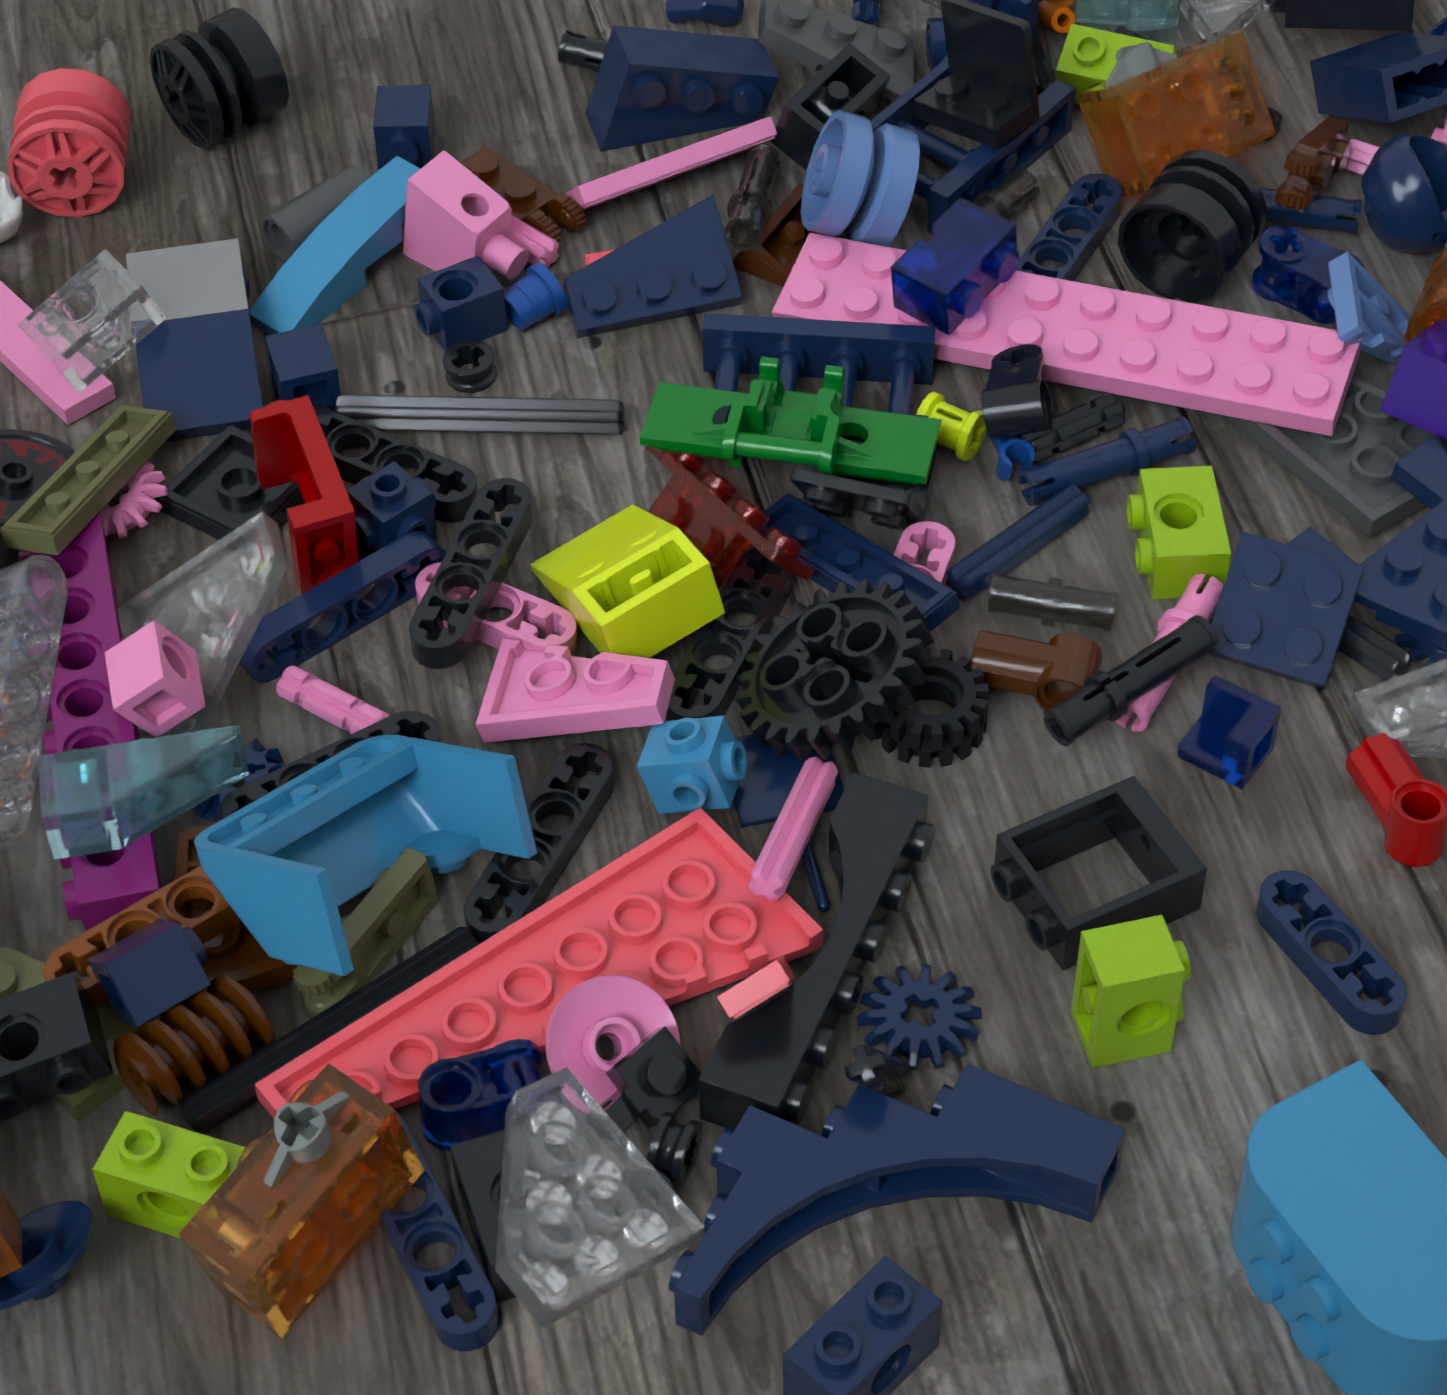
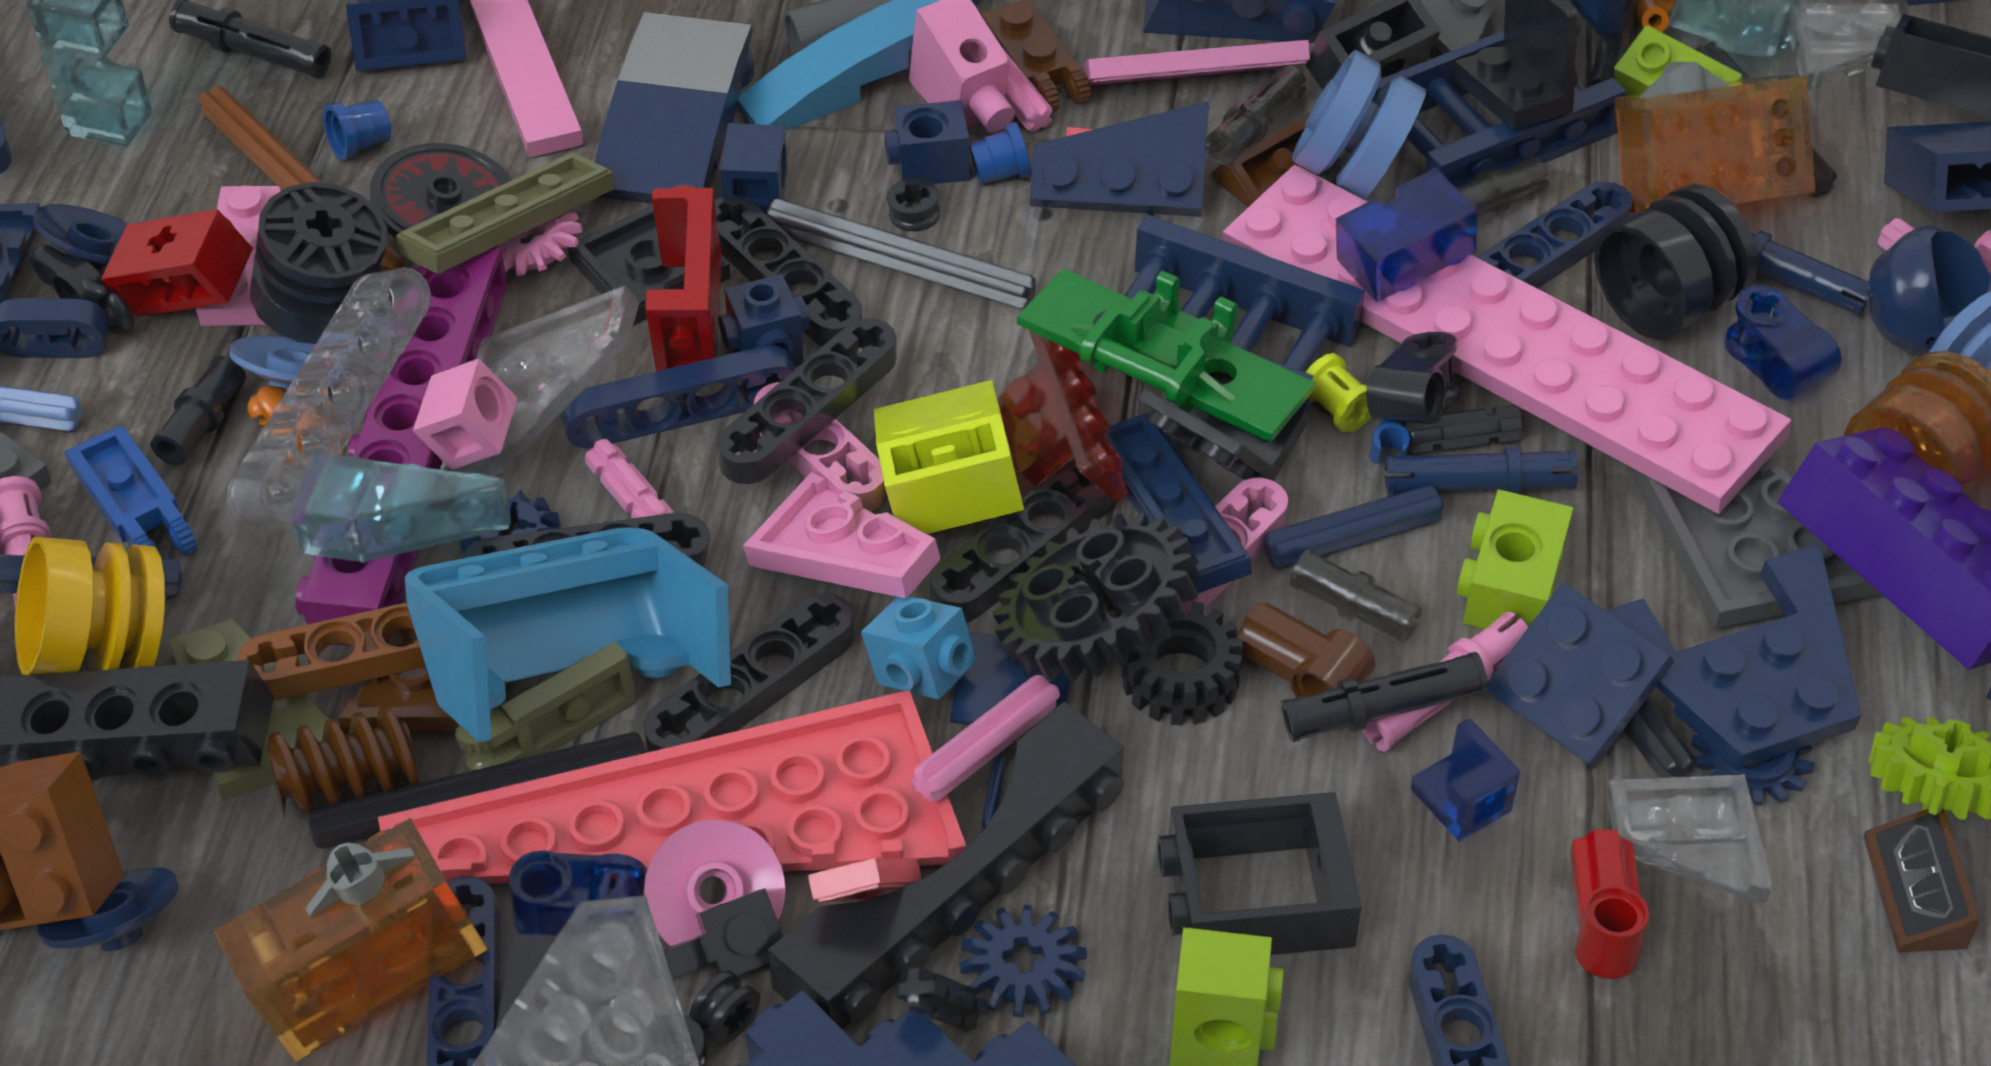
camera: 20 degrees right, 0 degrees up
clear brick [17,249,167,394] -> none
dark blue brick [87,919,211,1027] -> none
lime brick [92,1111,268,1256] -> none
reddish brown hinge [1275,117,1352,210] -> none
medium blue wing [1327,251,1415,366] -> none

